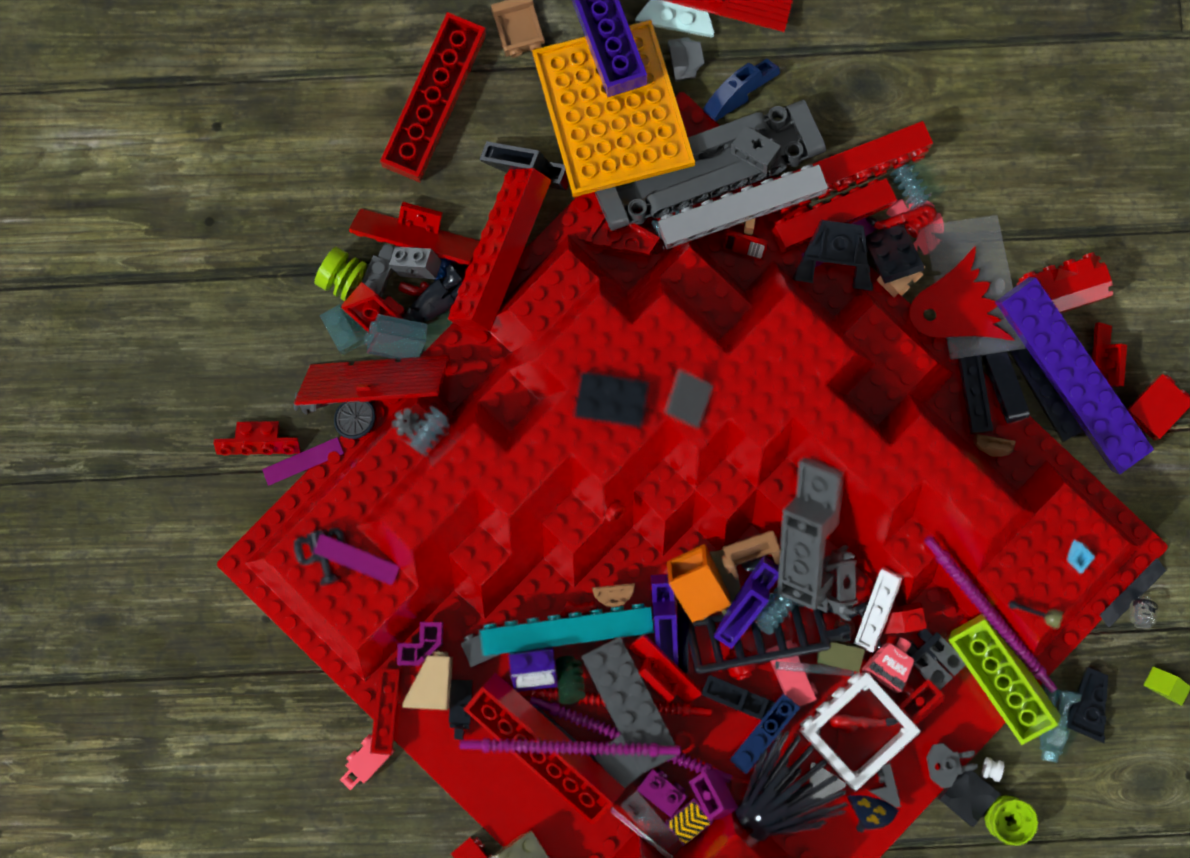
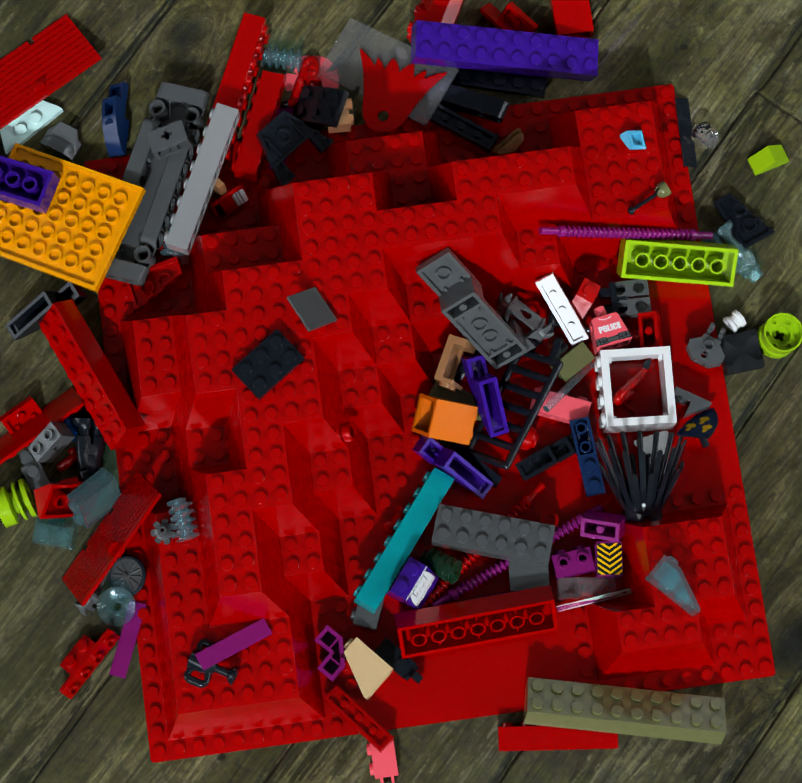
camera: 50 degrees left, 5 degrees down
magenta hose [460,738,680,757] -> none
medium nougat plate [592,583,635,607] -> none
red bracket [629,634,702,703] -> none
clear light blue piece [754,587,798,634] -> none
none -> clear light blue dish [97,587,136,626]

